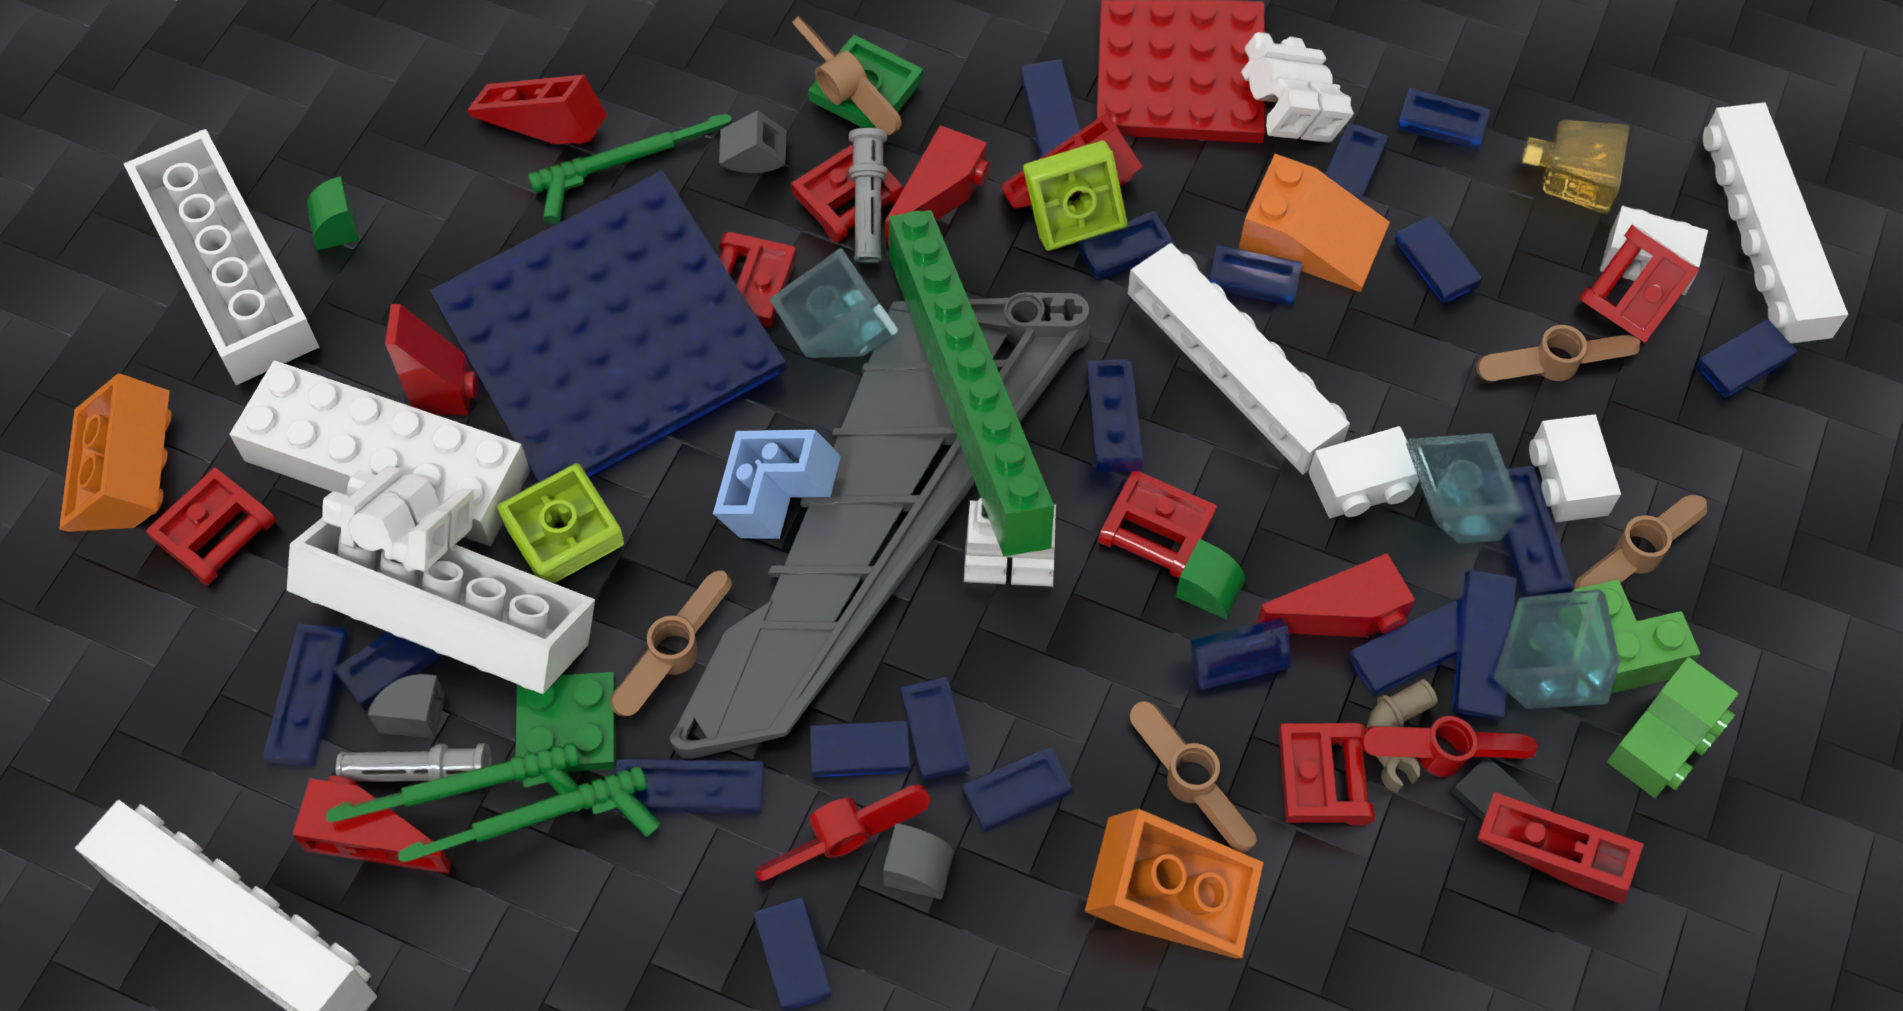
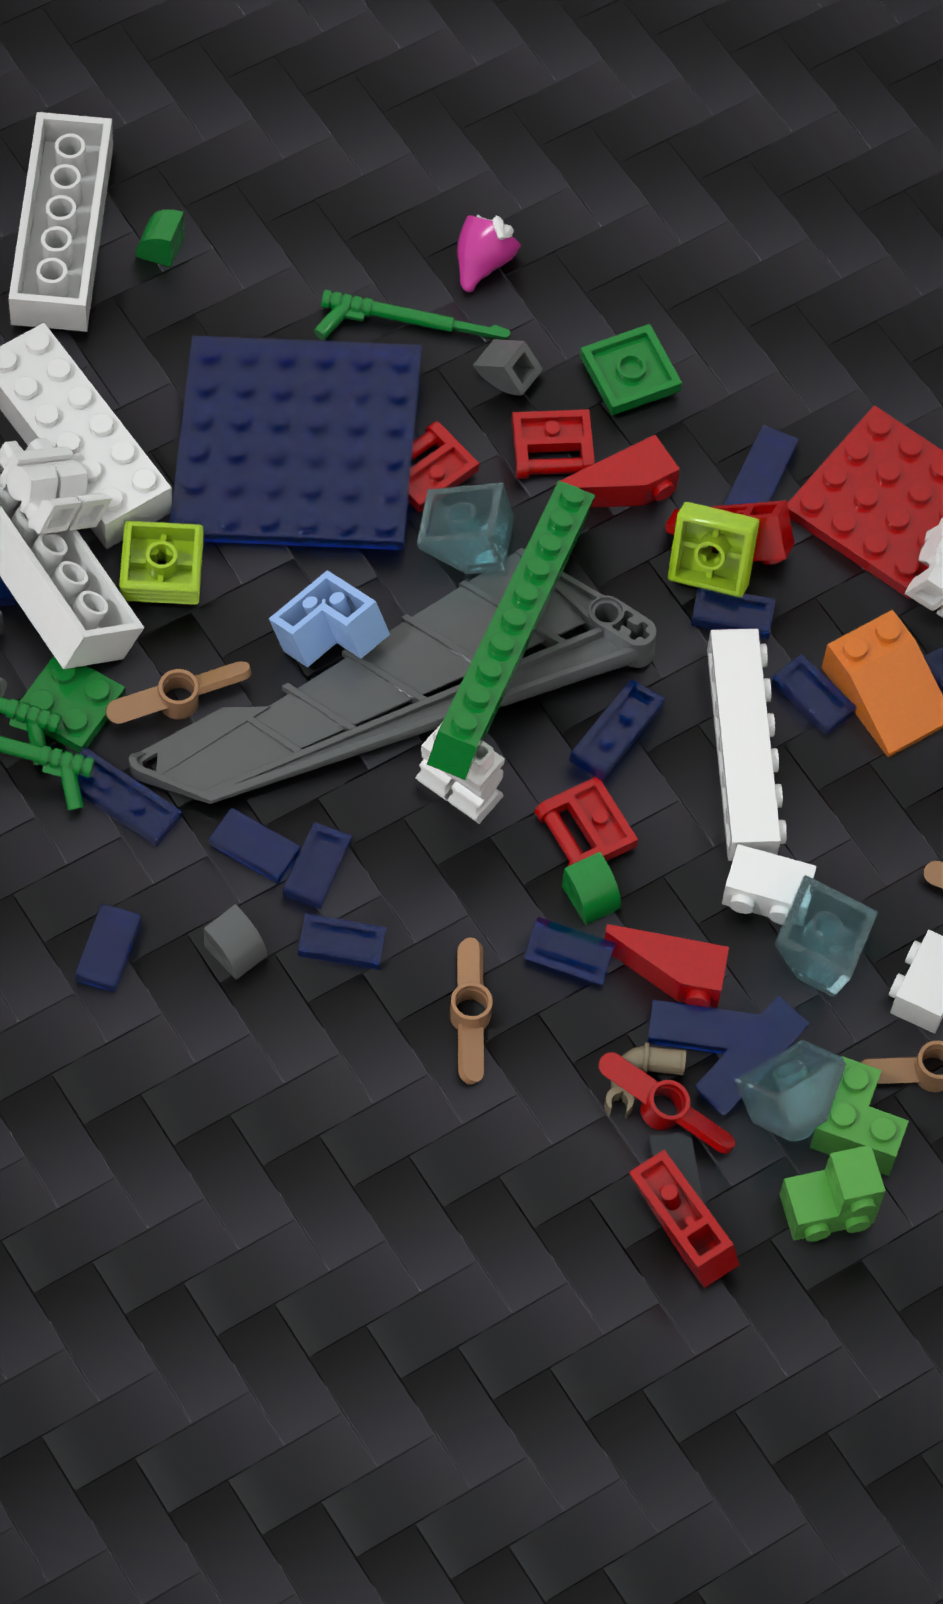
camera: 30 degrees right, 0 degrees up
red slope [385,304,478,415] -> none
red slope [467,75,607,145] -> none
red piece [754,785,930,881] -> none
medium nougat piece [792,16,901,135] -> none
light grey pin [849,128,888,263] -> none
orange slope [1084,808,1264,959] -> none
red plate [1278,723,1375,826] -> none
clear blue tile [1486,465,1574,601] -> none
none -> dark pink hat [457,215,521,293]

